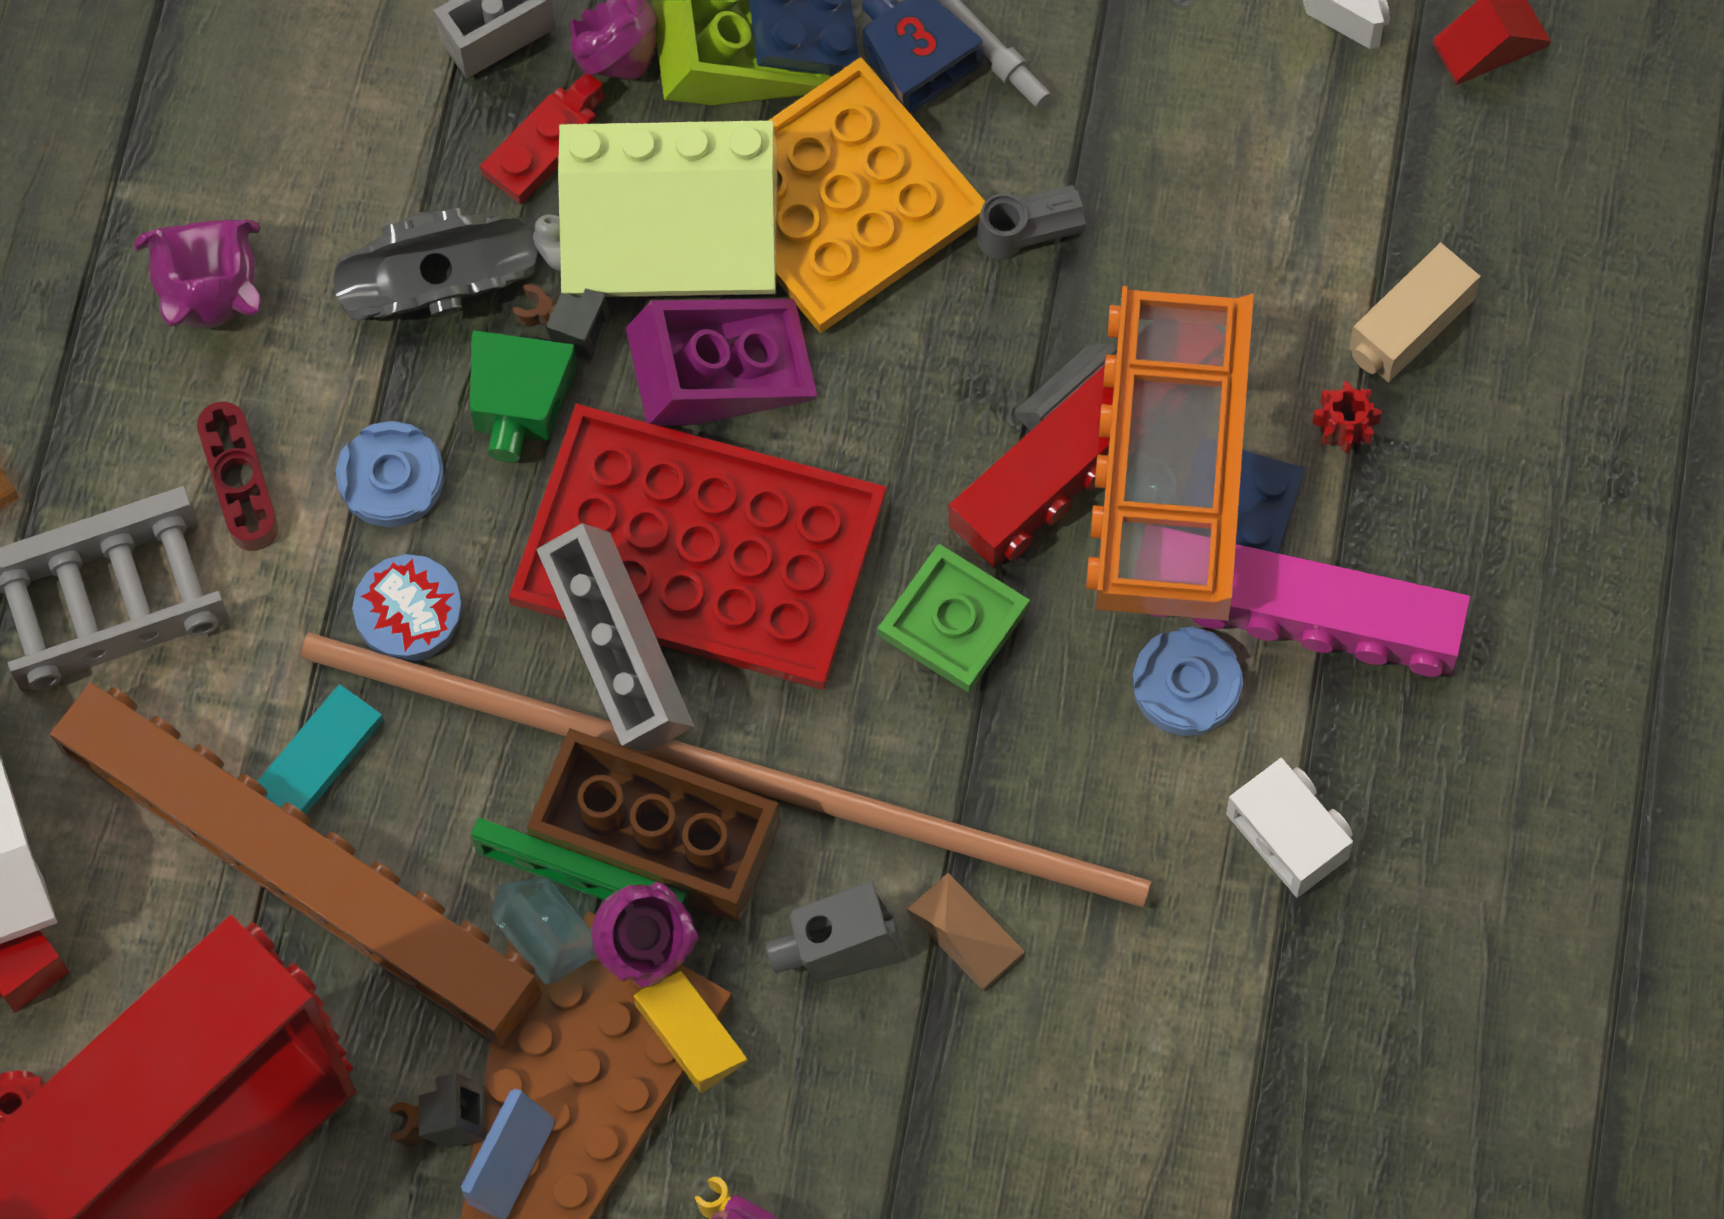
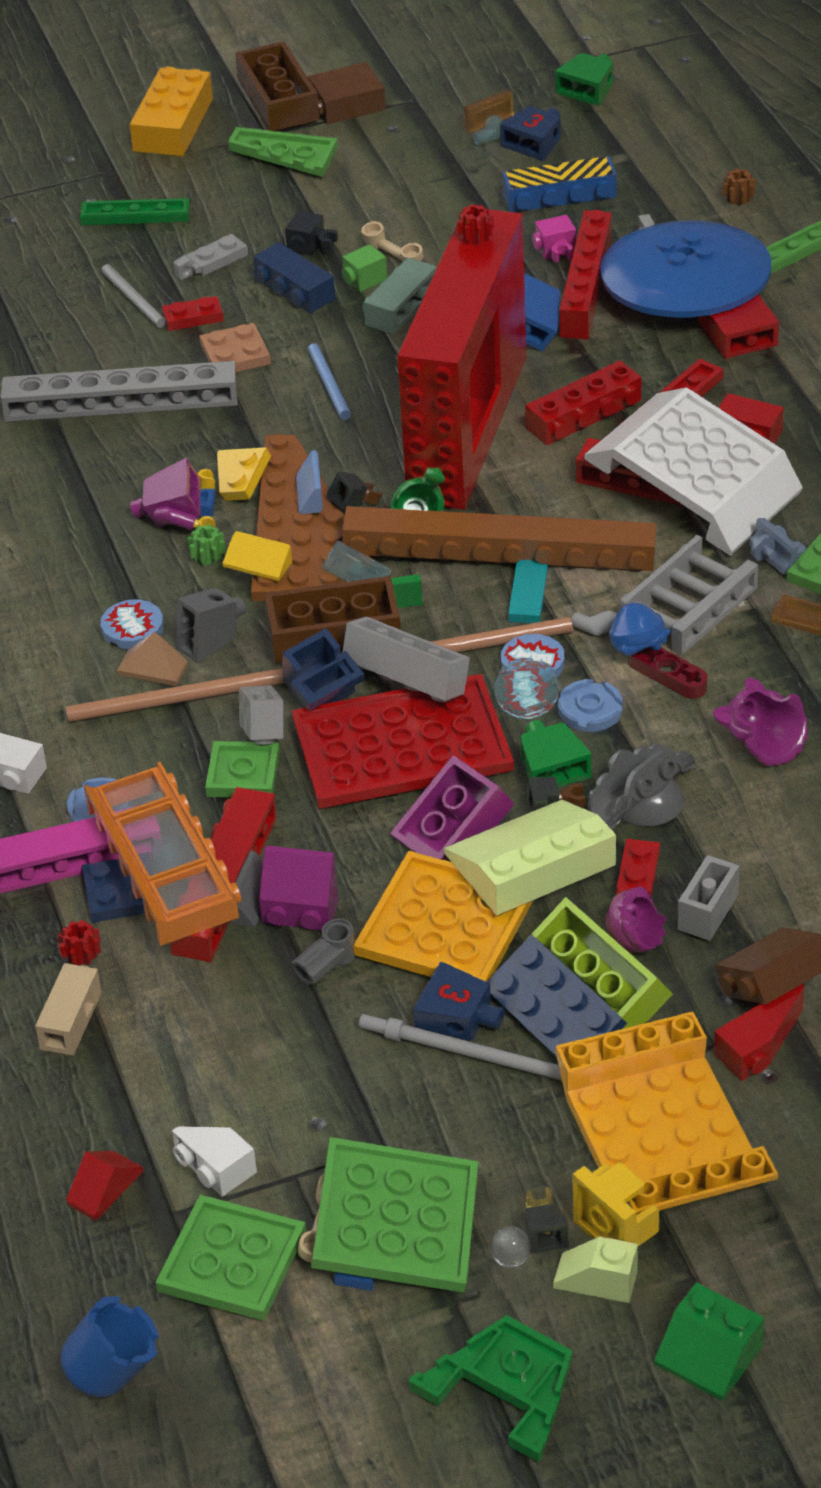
camera: 150 degrees right, 25 degrees down
magenta hair [591,882,699,988] -> none
none -> tile [100,599,164,649]
none -> bright green gear [188,524,226,566]
none -> light grey brick [239,685,283,744]
none -> magenta slope [259,845,339,930]
none -> dark blue plate [282,628,364,711]
none -> green piece [391,467,445,511]
none -> clear light blue tile [494,657,559,719]
none -> light grey arm [571,610,617,636]
none -> blue hair [609,603,670,656]

